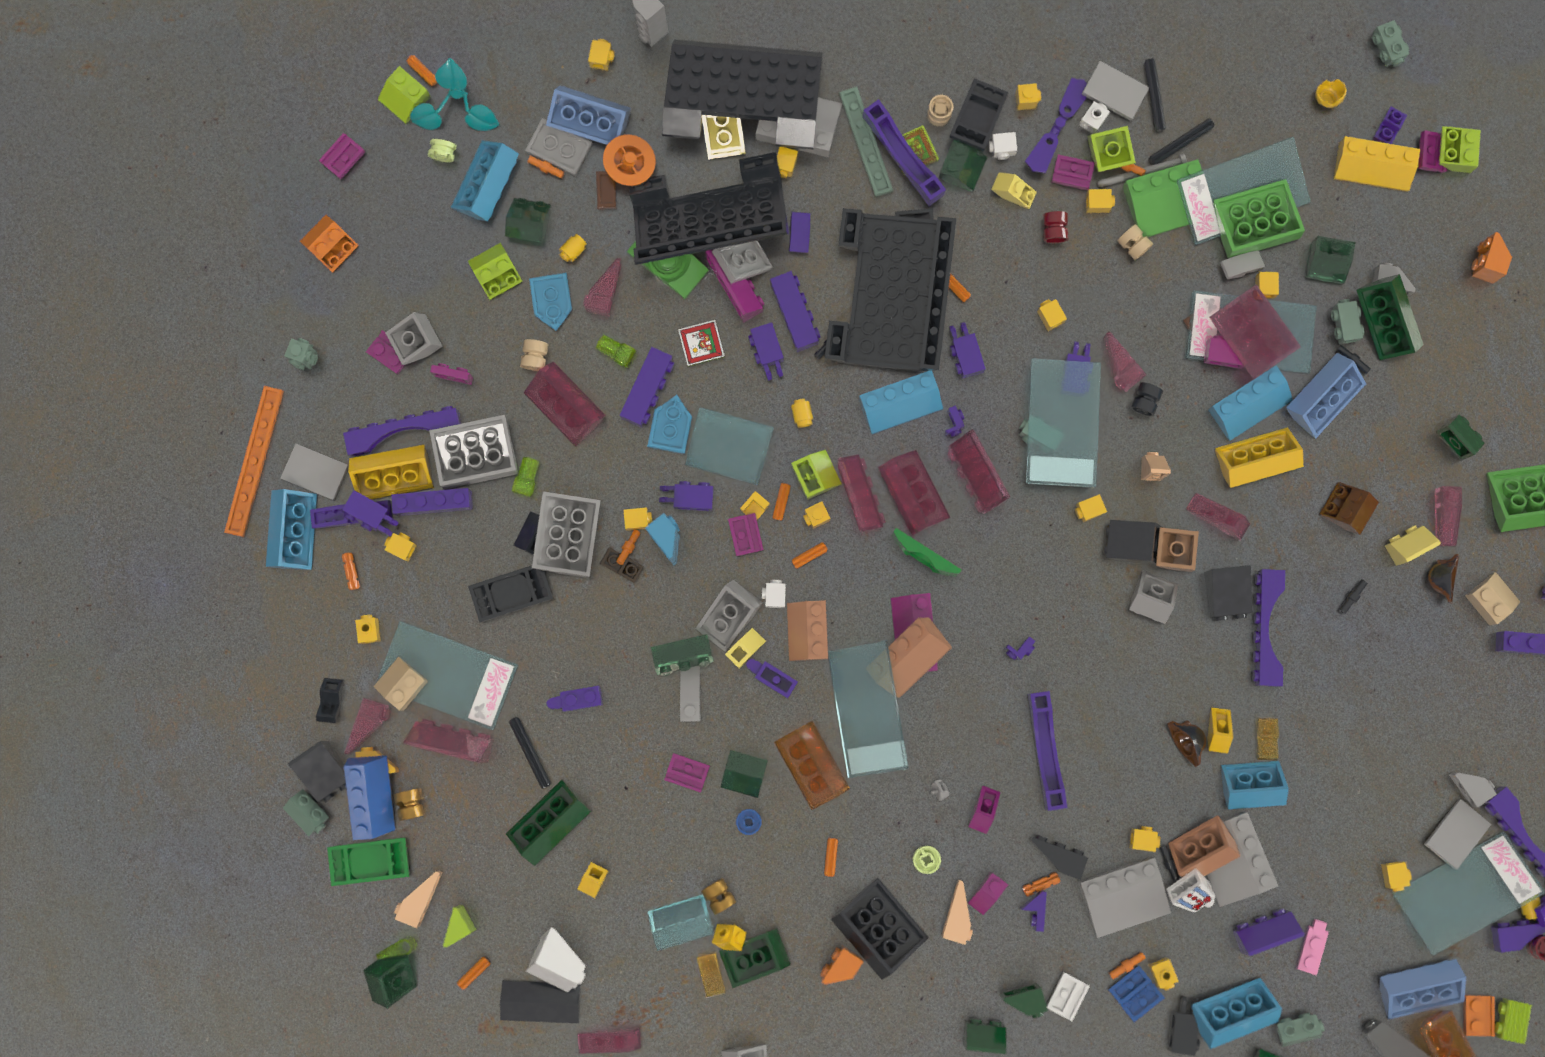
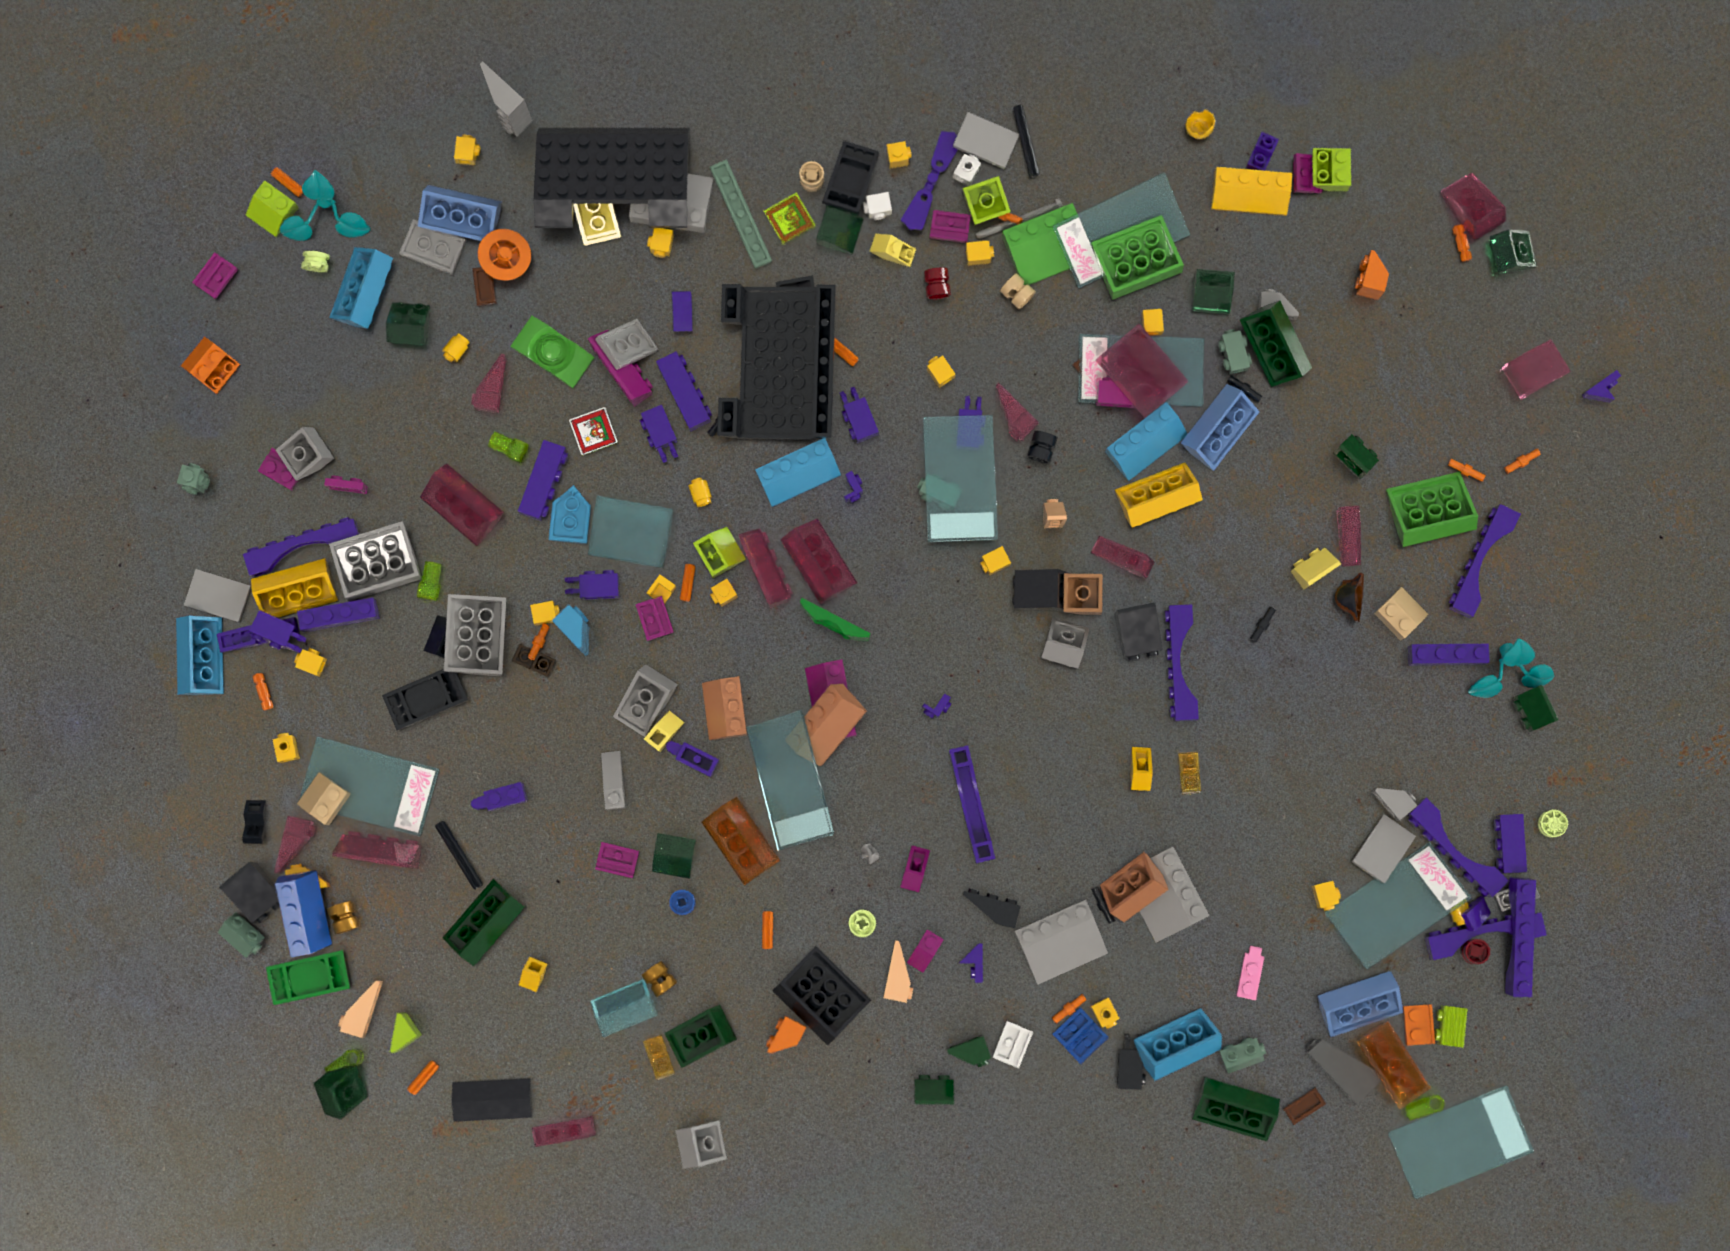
camera: 10 degrees left, 0 degrees up
orange tile [224,386,284,537] -> none
lime slope [468,243,522,300] -> none
tan wheel [520,339,548,371] -> none
white slope [526,928,585,992] -> none
orange bar [528,156,564,178] -> none
dark azure tile [529,273,572,331] -> none
black slope [629,152,789,265] -> none
clear green brick [651,634,714,676] -> none
yellow brick [712,924,747,951] -> none
white brick [762,580,786,608] -> none
orange axle [792,542,828,568] -> none
dark purple arch [863,99,946,206] -> none
clear pink slope [947,429,1010,515] -> none
orange axle [1023,872,1060,897] -> none
yellow brick [1129,826,1160,852] -> none
black axle [1149,118,1215,165] -> none
reddish brown hat [1167,720,1206,767] -> none
white torso [1167,868,1215,912] -> none
light grey slope [1220,250,1265,279] -> none
dark azure slope [1221,761,1289,809] -> none
dark purple slope [1232,908,1305,956] -> none
reddish brown slope [1320,482,1379,535] -> none
sand green brick [1372,20,1409,67] -> none

